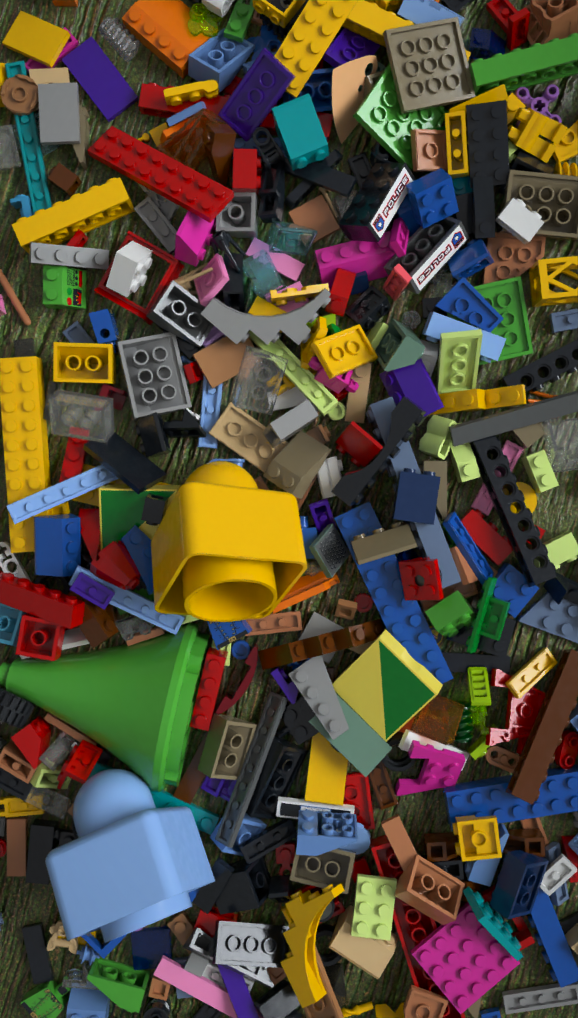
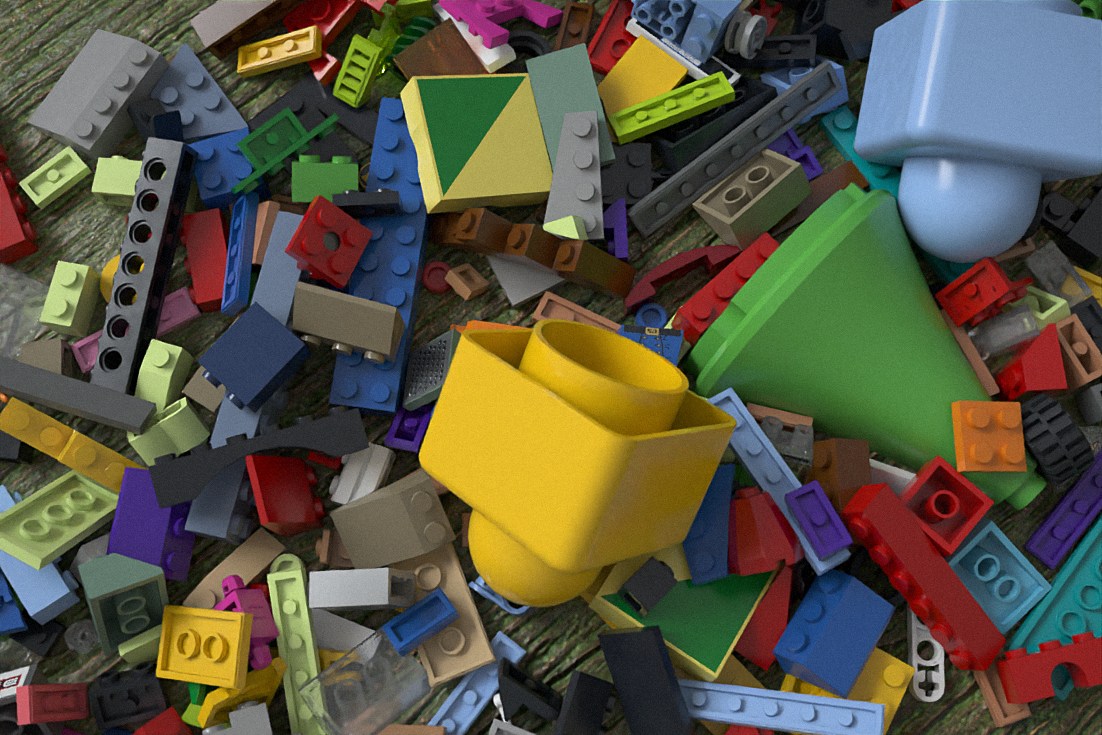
camera: 150 degrees left, 15 degrees down
none -> black plate [332,188,403,219]
none -> blue tile [382,587,460,658]
none -> yellowish green slope [543,215,588,240]
none -> lime plate [607,71,735,145]
none -> light grey wheel [724,10,767,59]
none -> orange plate [951,401,1027,473]

